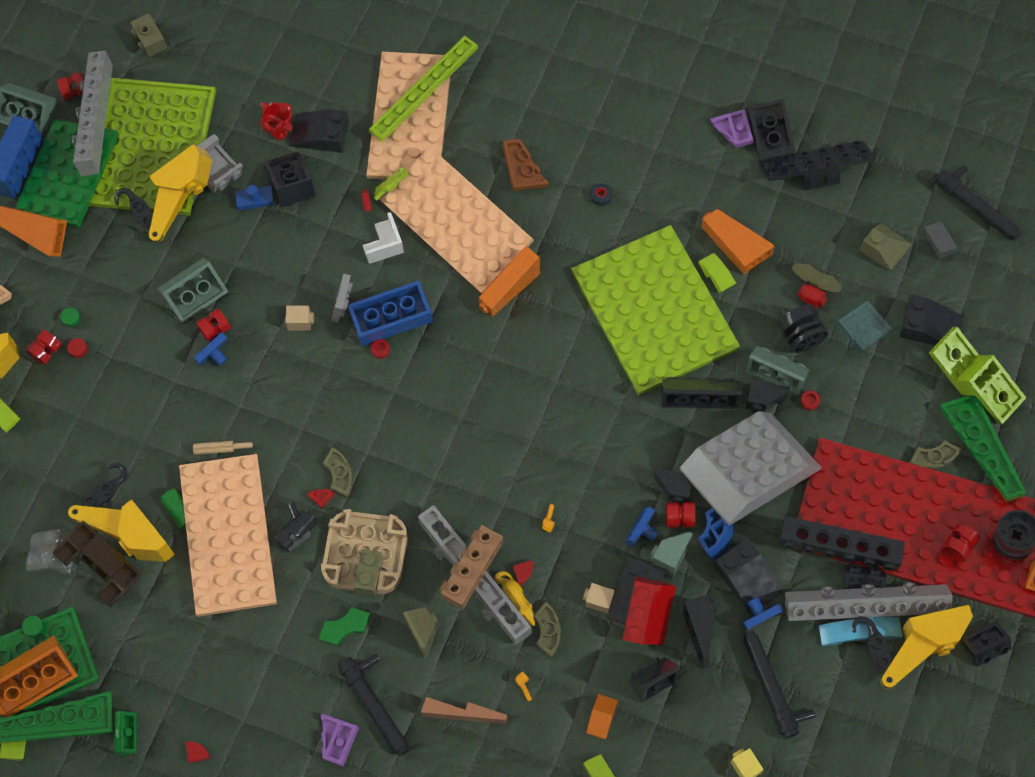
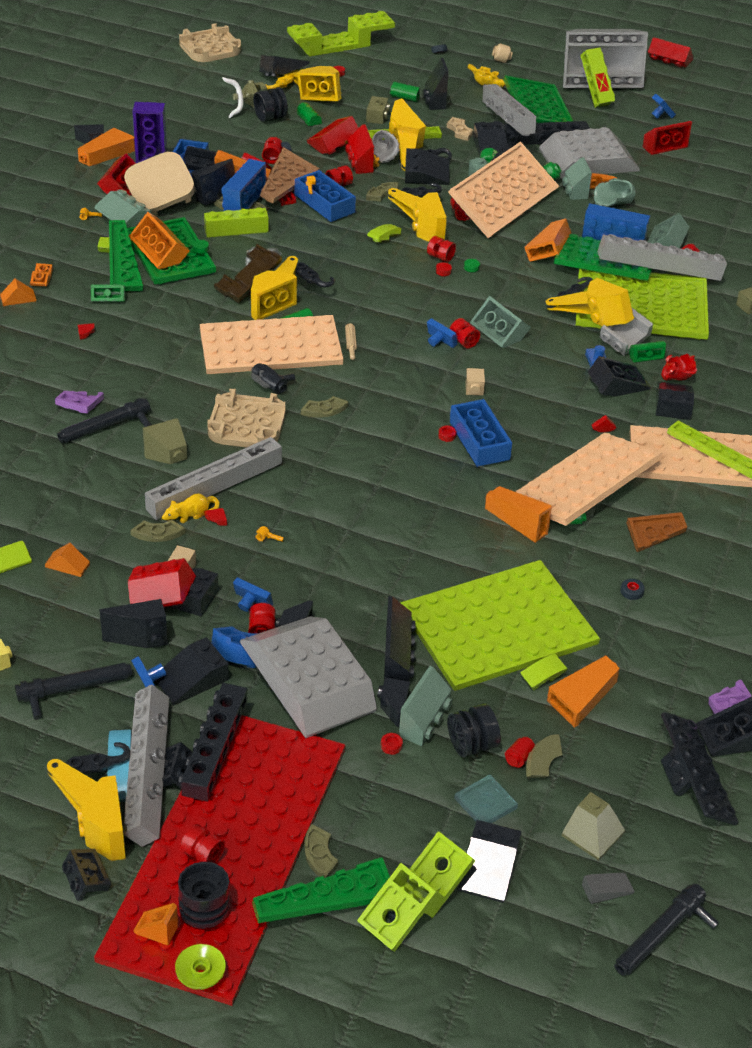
camera: 85 degrees right, 25 degrees down
red tile [307,489,335,509] -> none
green tile [319,607,371,646] -> none
light grey plate [331,274,353,323] -> none
olive brick [353,549,384,597] -> none
white panel [363,212,404,264] -> none
lime piece [374,167,409,201] -> none
nougat slope [421,697,508,724] -> none
medium nougat brick [440,525,503,610] -> none
light orange hand [515,672,532,702] -> none
black slope [629,657,680,703] -> none
sand green slope [650,532,693,579] -> none
none -> green brick [629,341,666,363]

